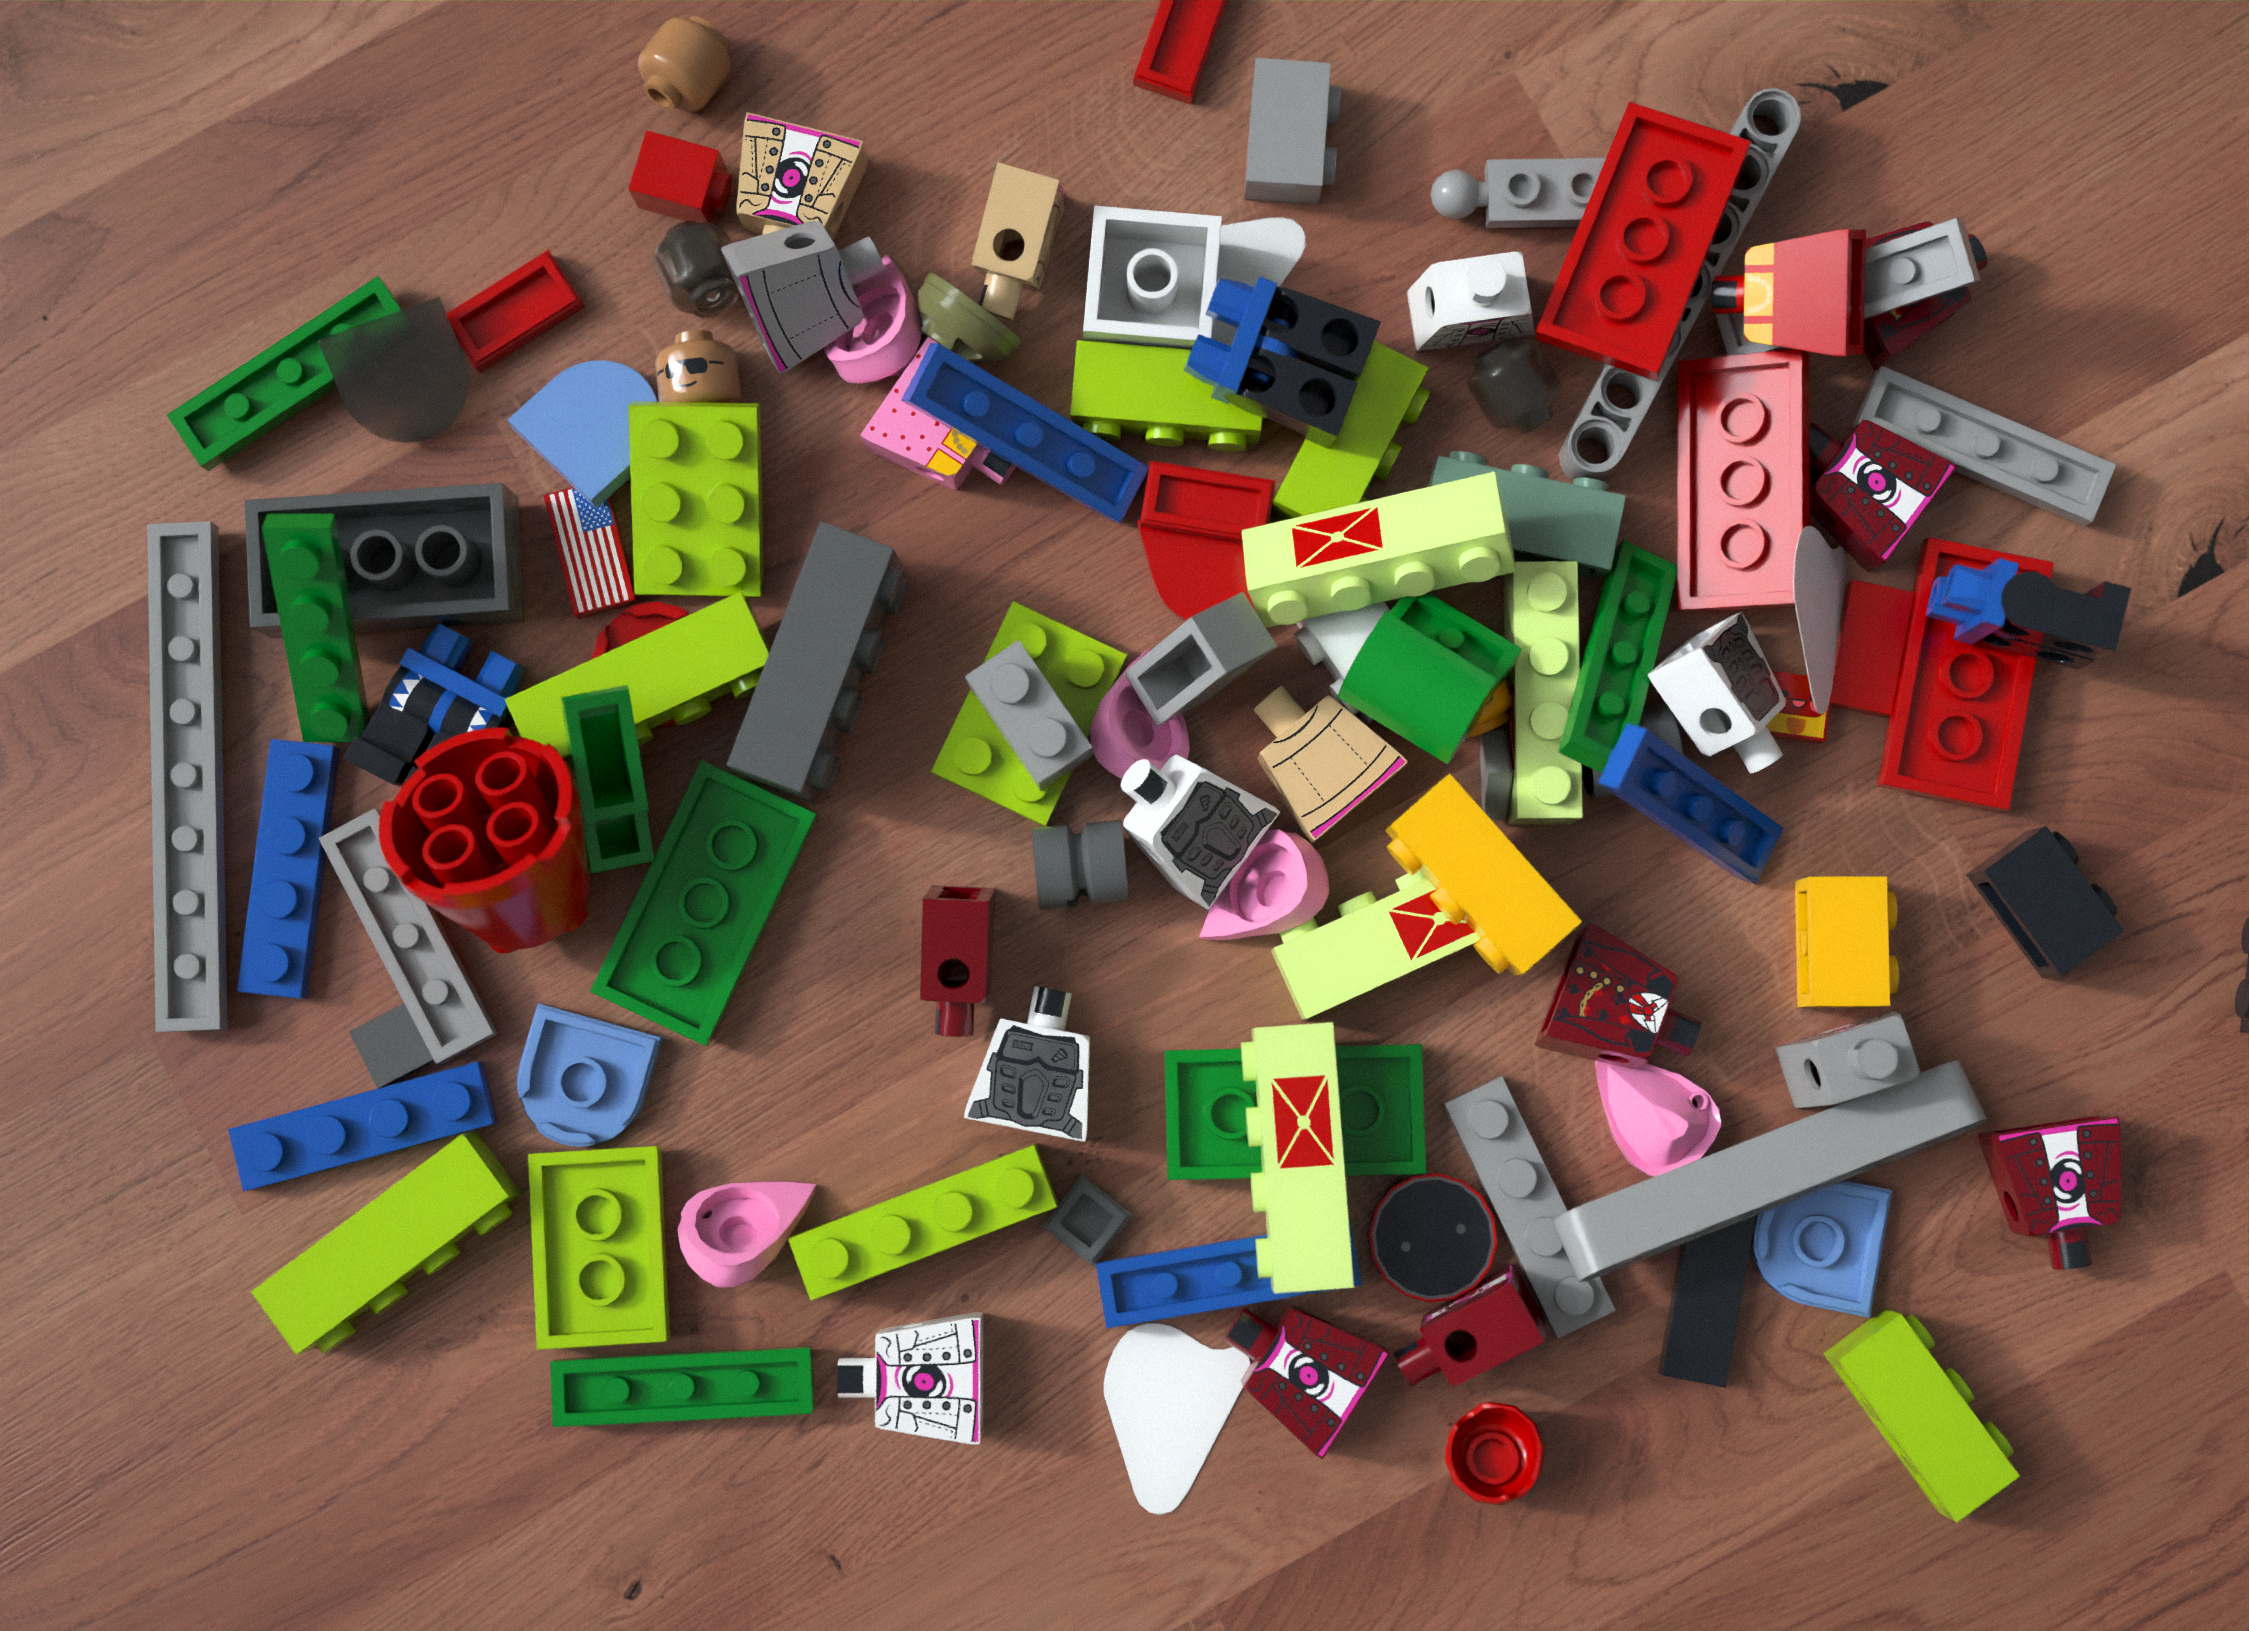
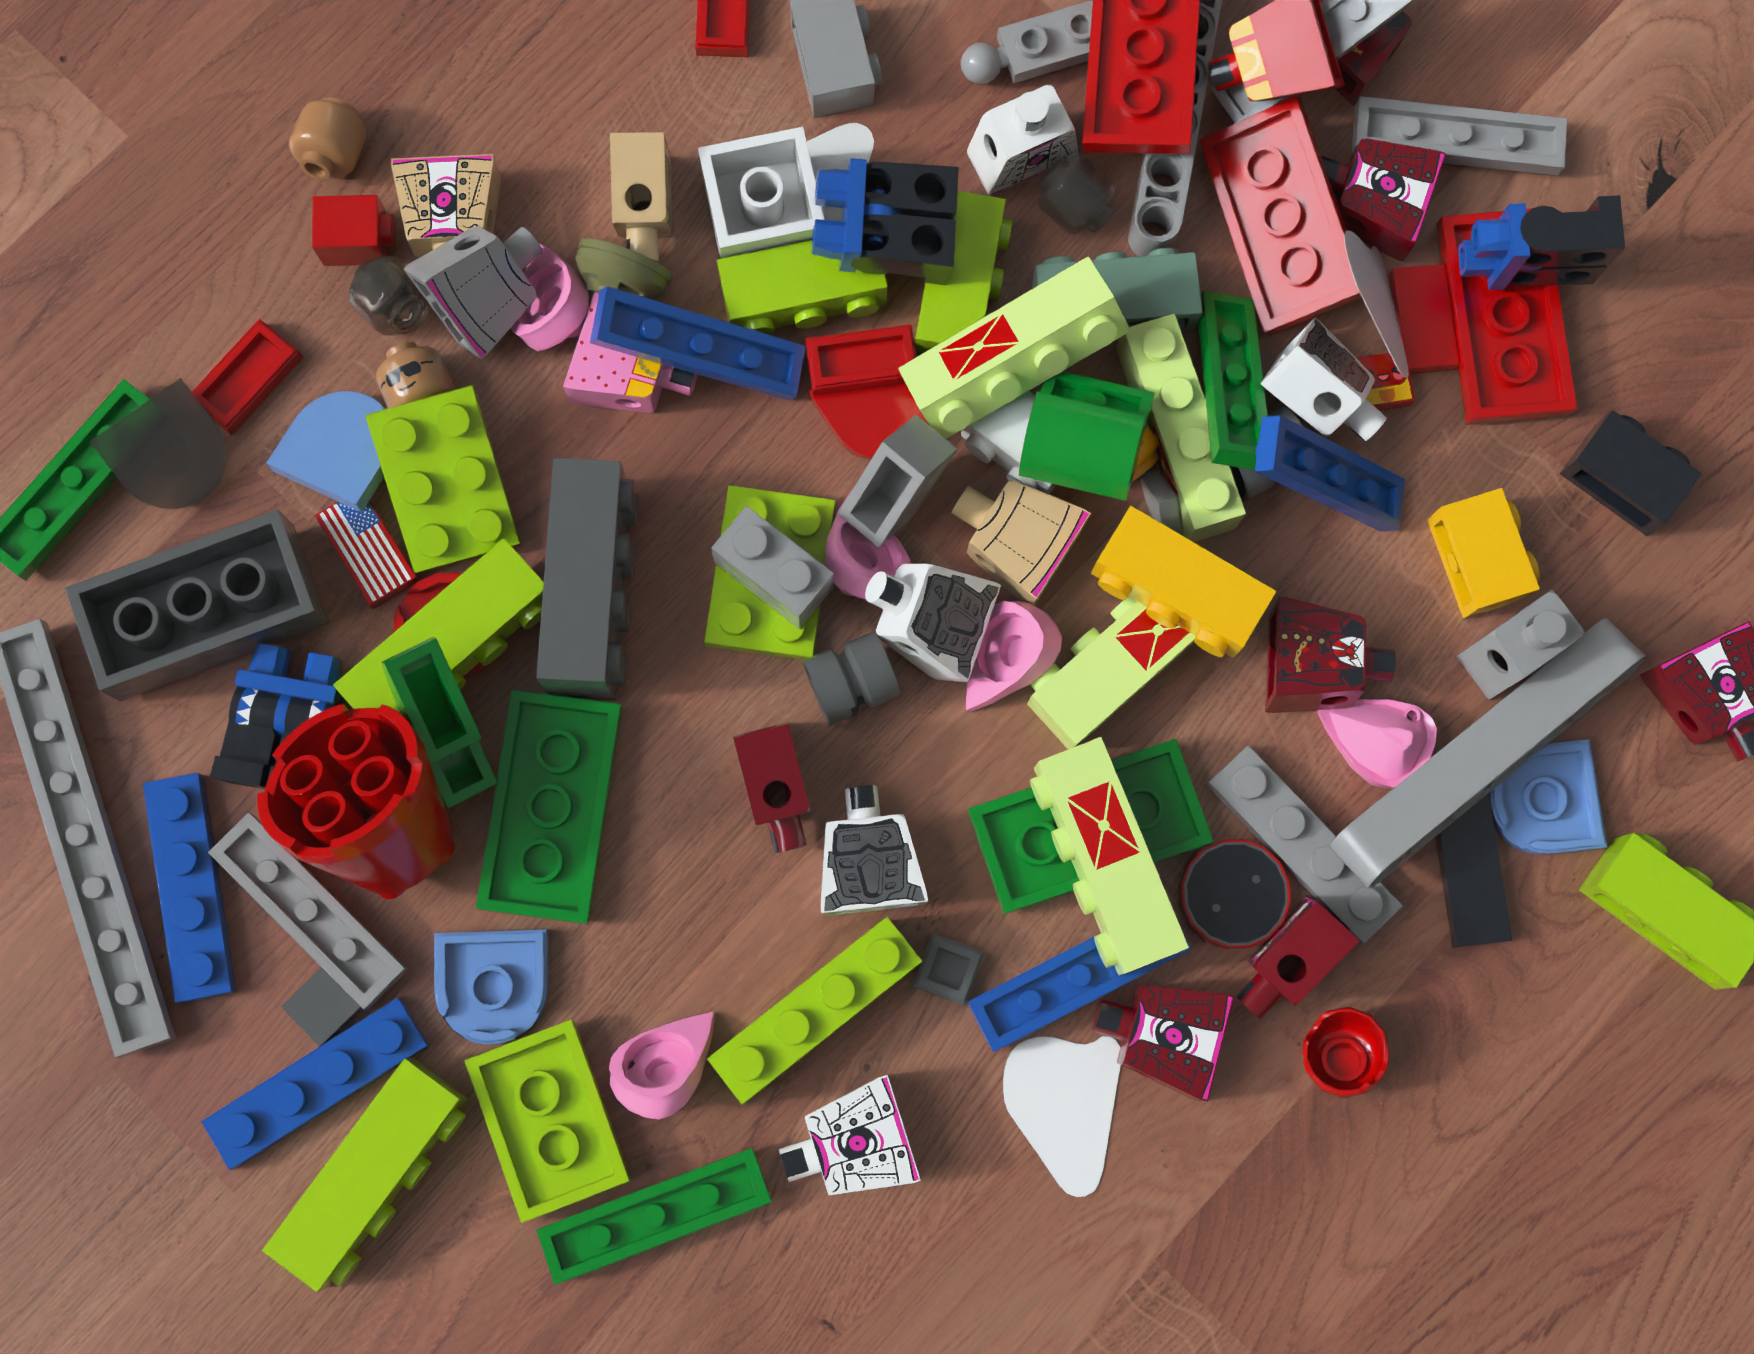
camera: 25 degrees left, 5 degrees down
green plate [262,514,370,742] -> none

